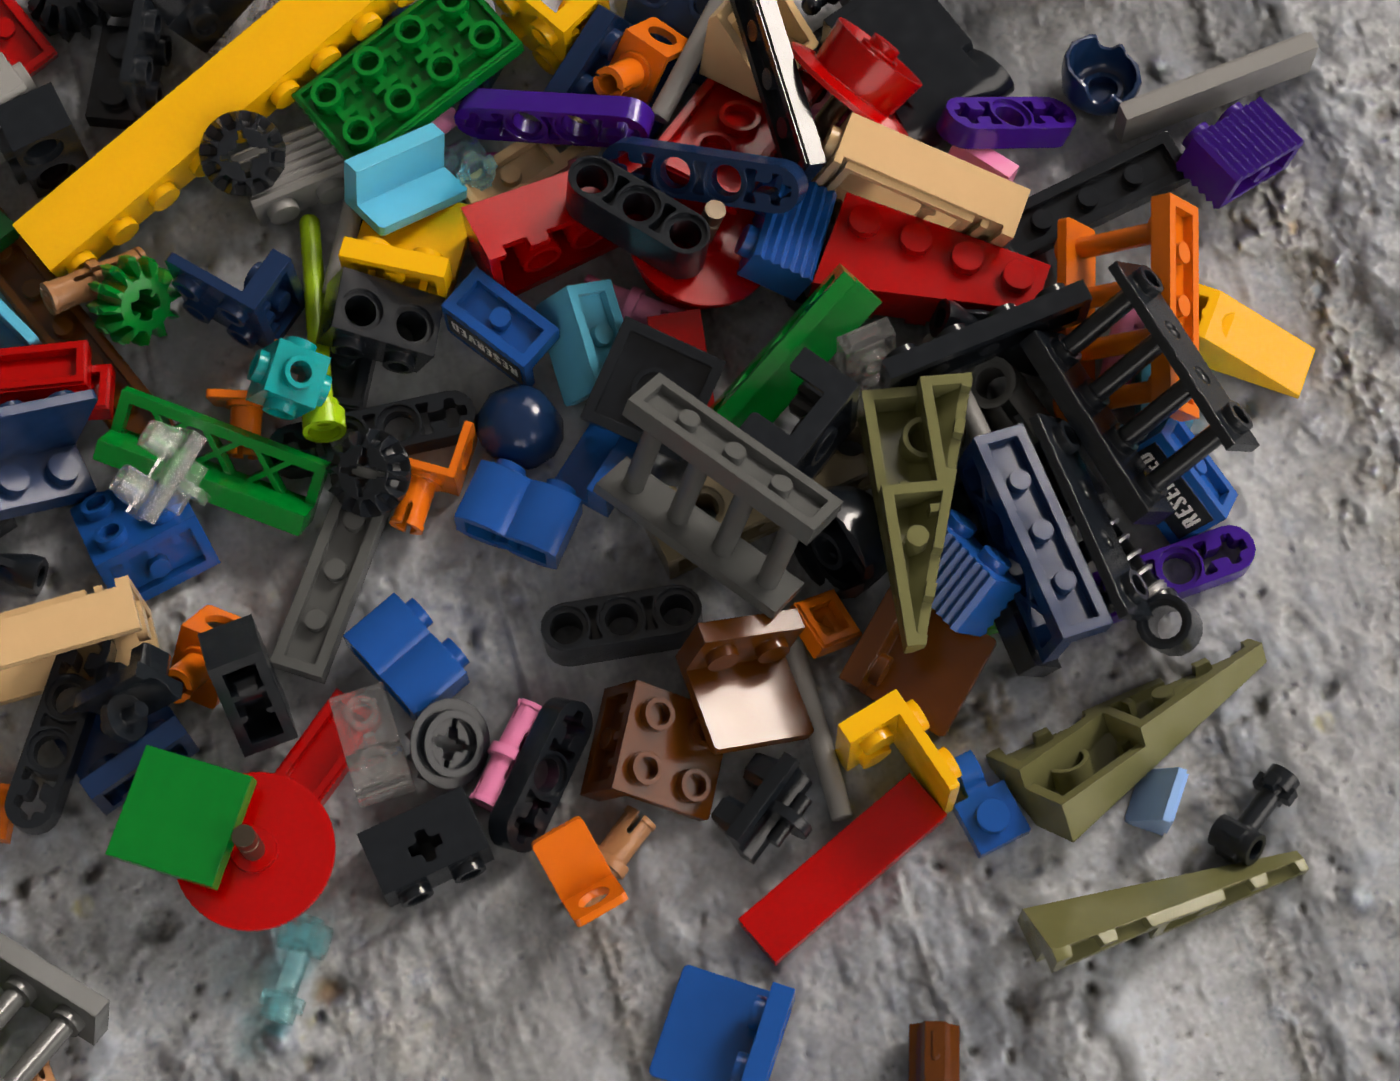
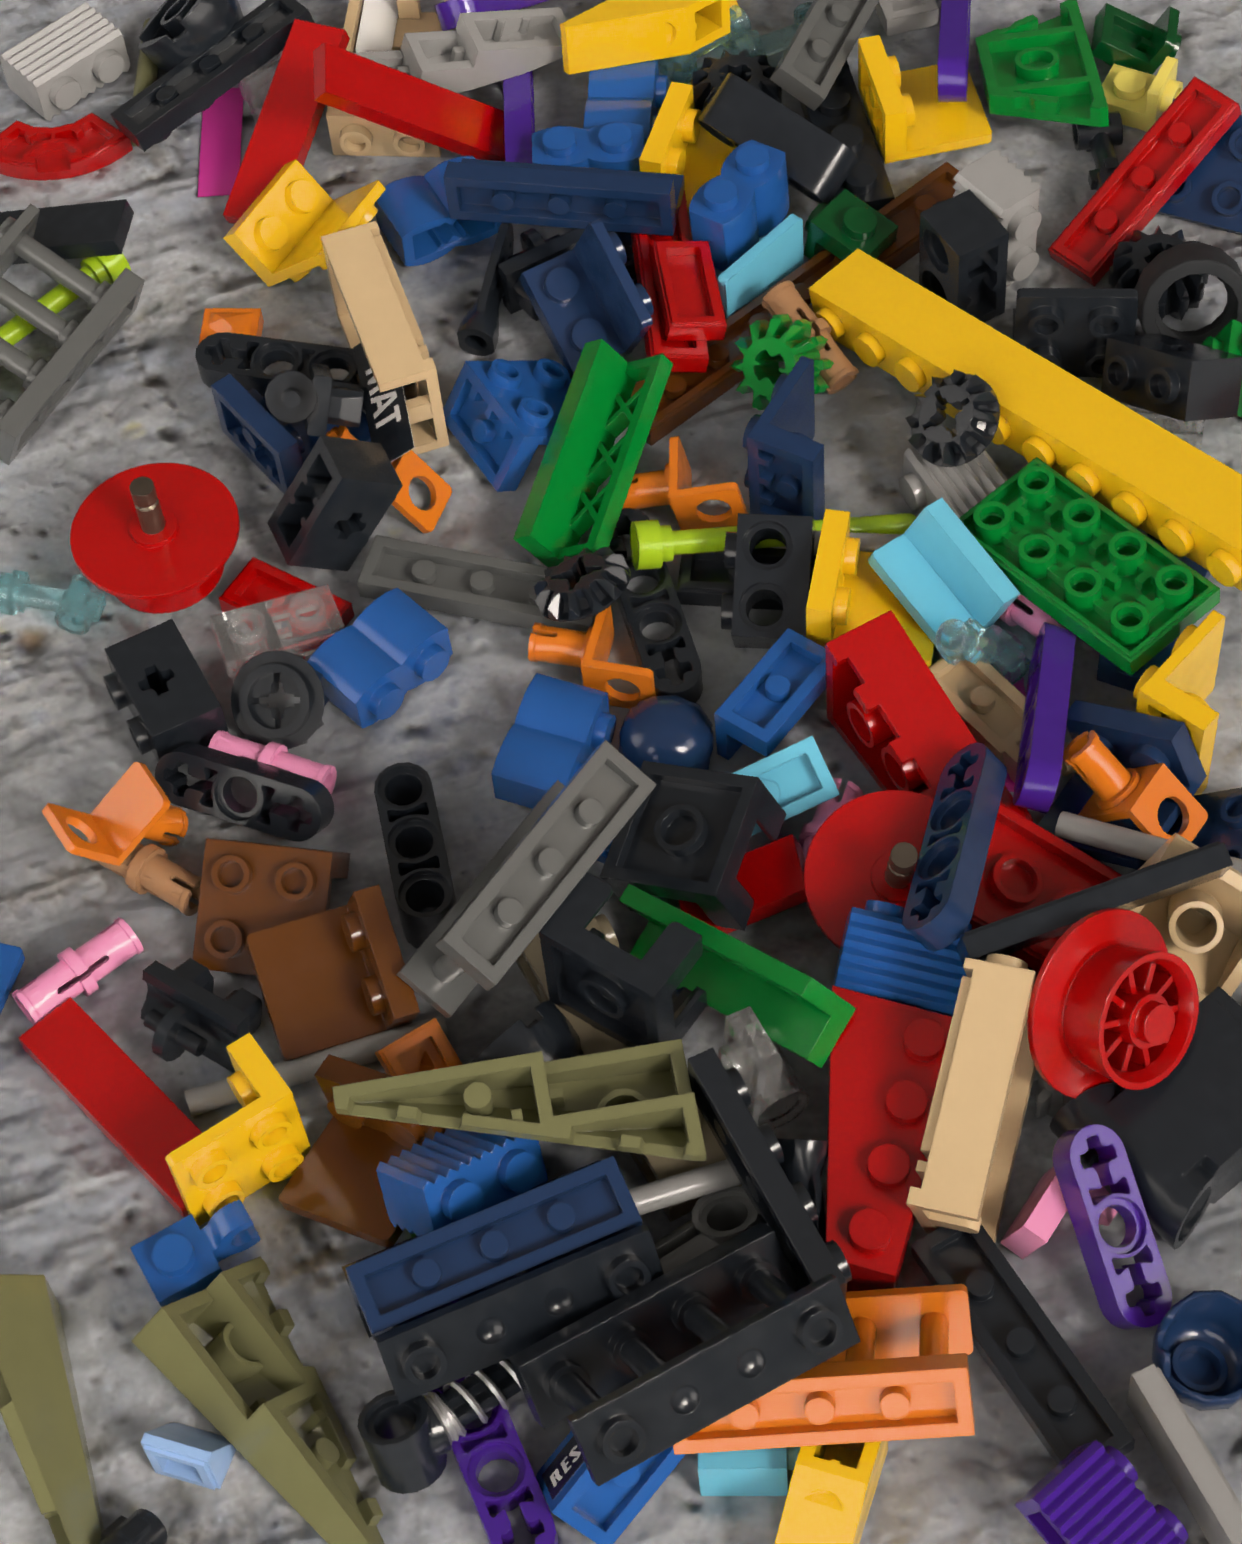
camera: 90 degrees right, 15 degrees down
green tile [105,745,257,891] -> none
clear hips [109,420,211,525] -> none
teal brick [245,336,332,420] -> none
black beam [566,155,710,279] -> none
none -> bright pink pin [11,917,144,1025]
none -> black sticker [353,343,415,462]

